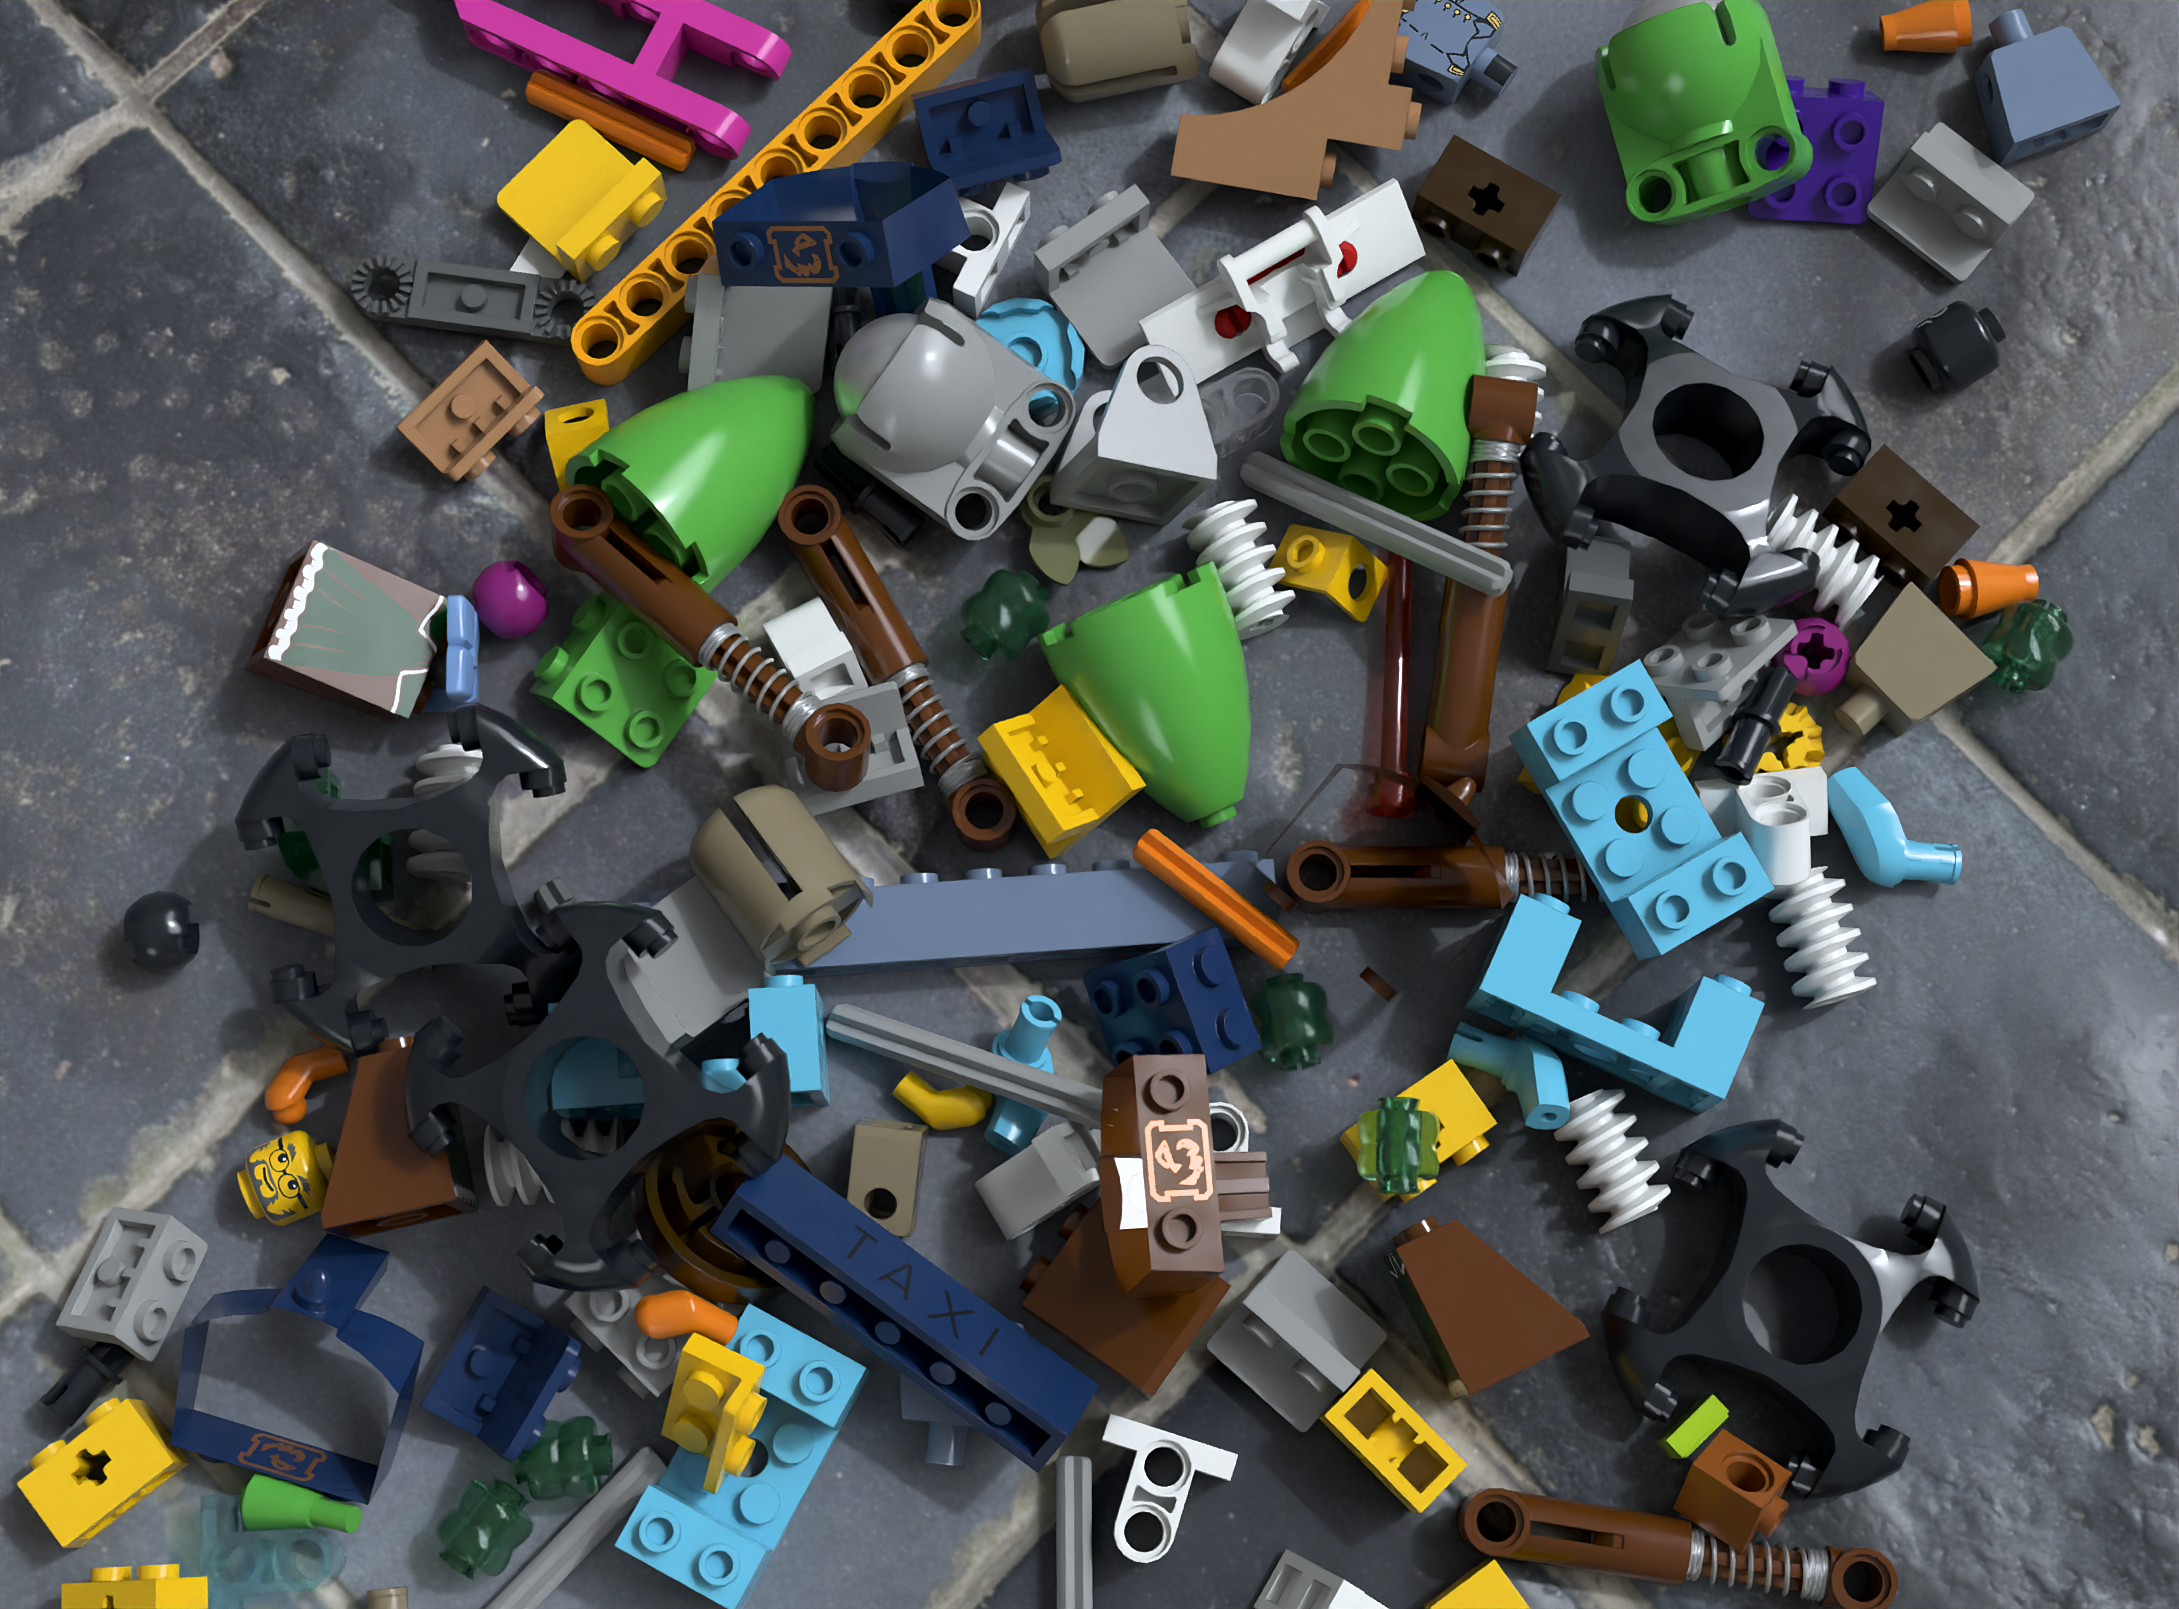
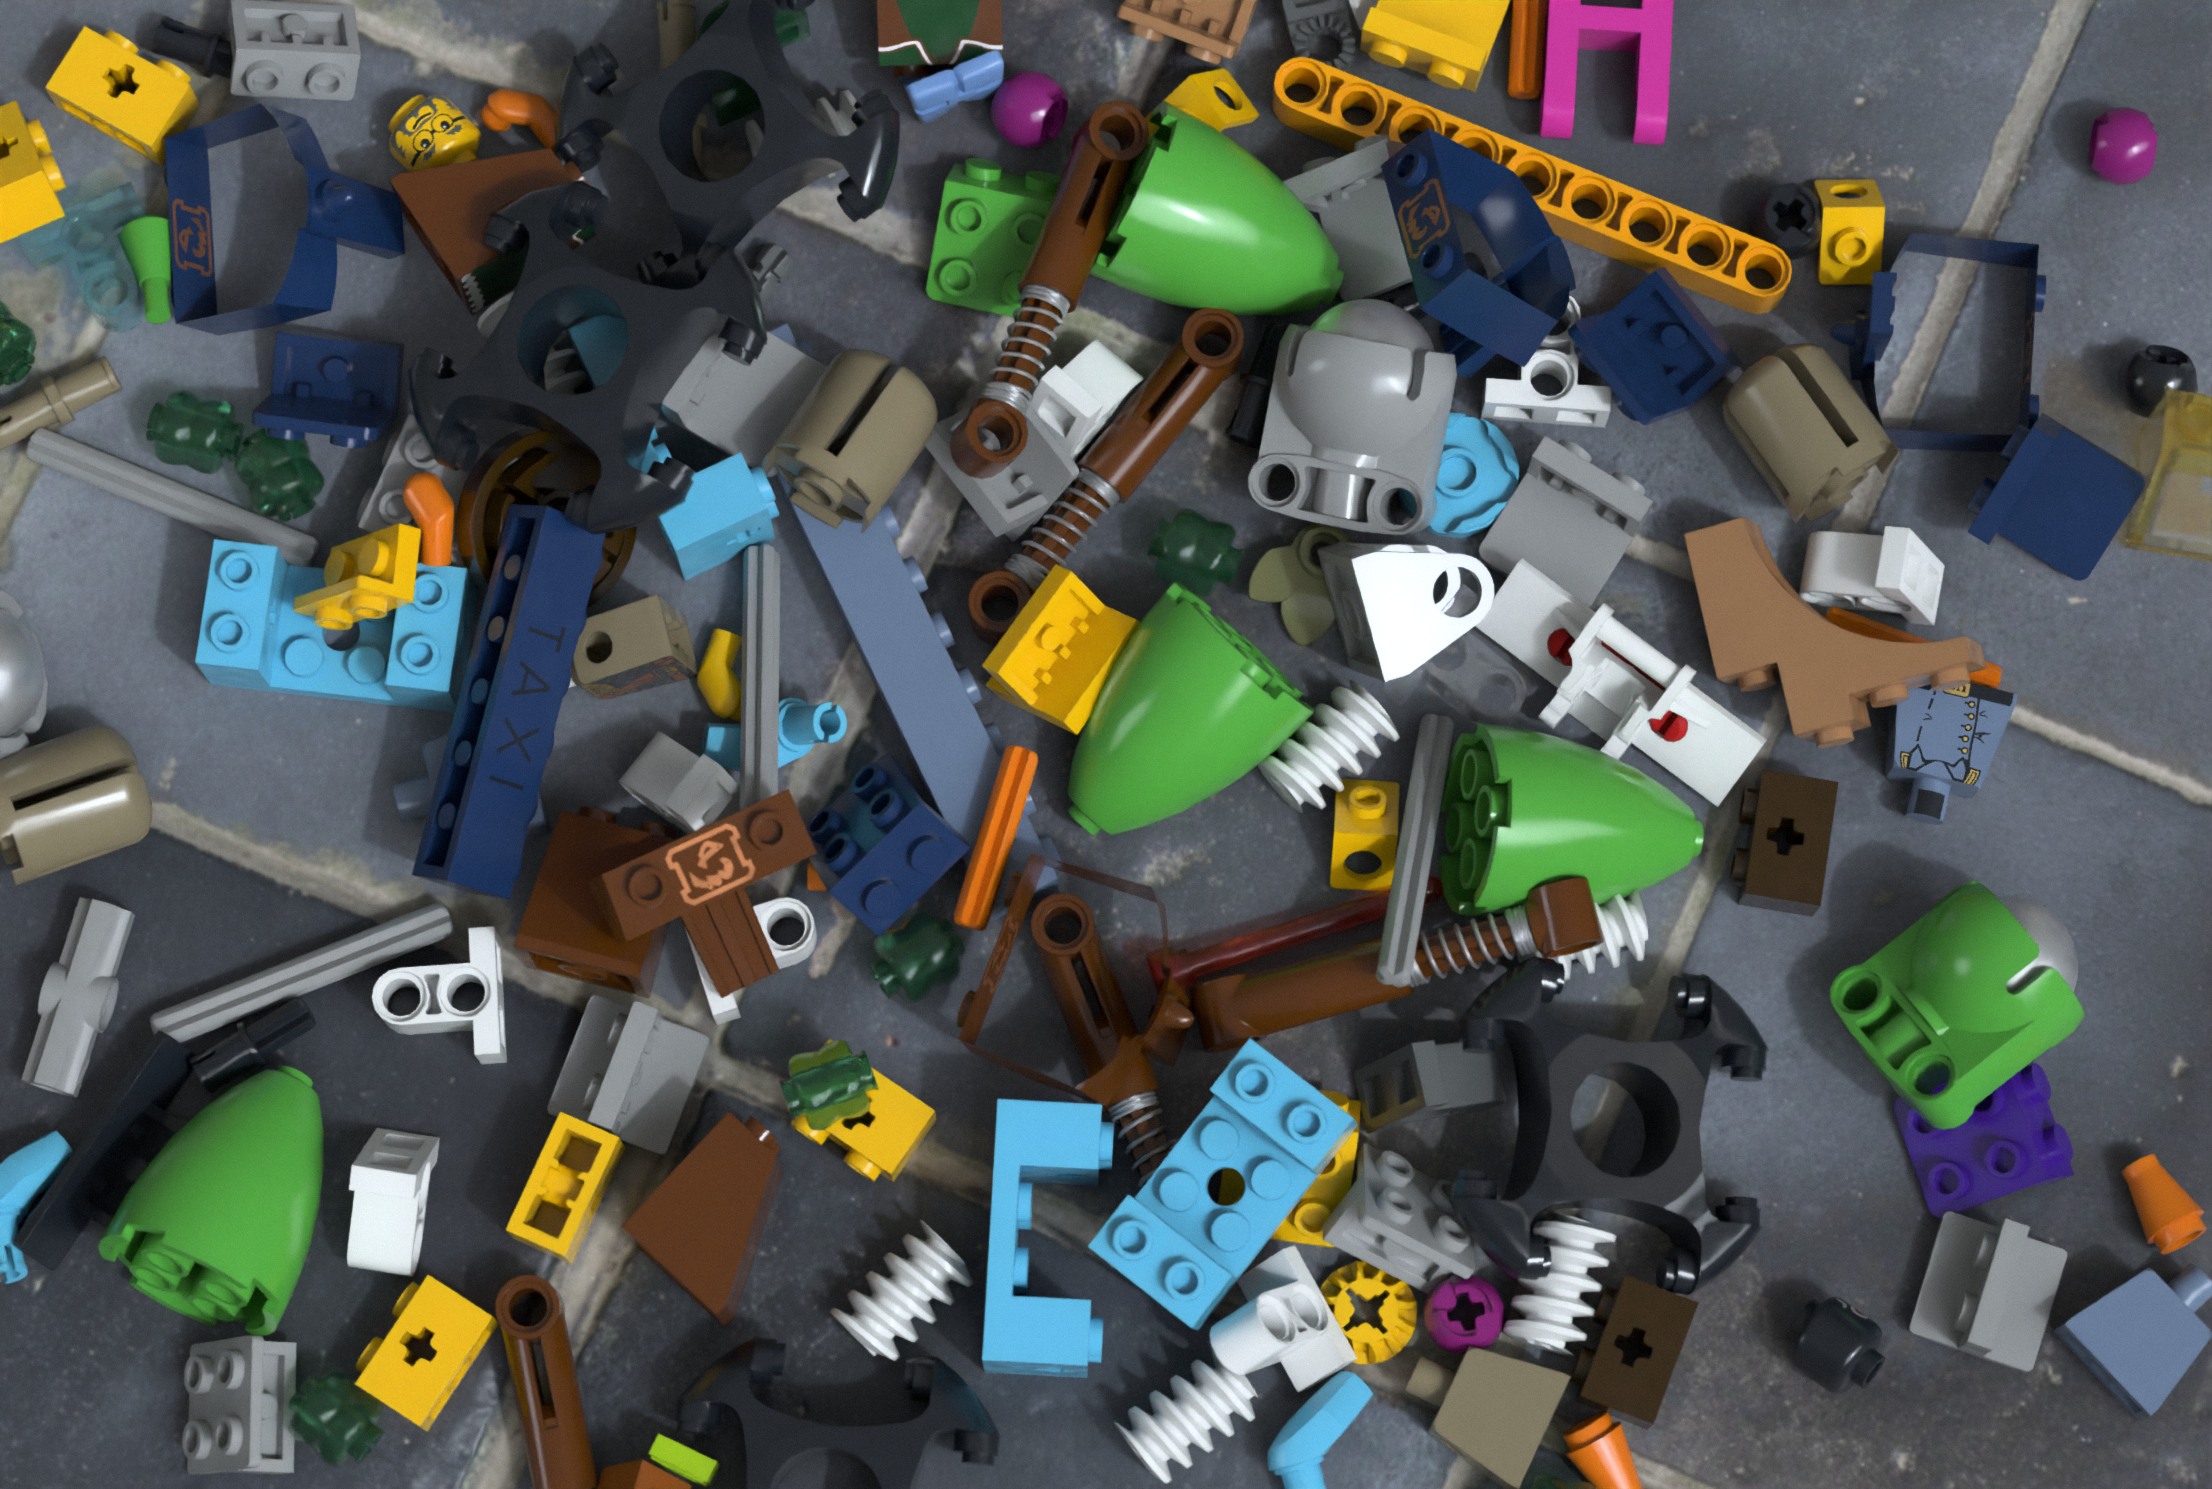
camera: 70 degrees right, 0 degrees up
medium azure arm [1447,1021,1570,1130] -> none
black axle [1713,665,1798,786] -> none

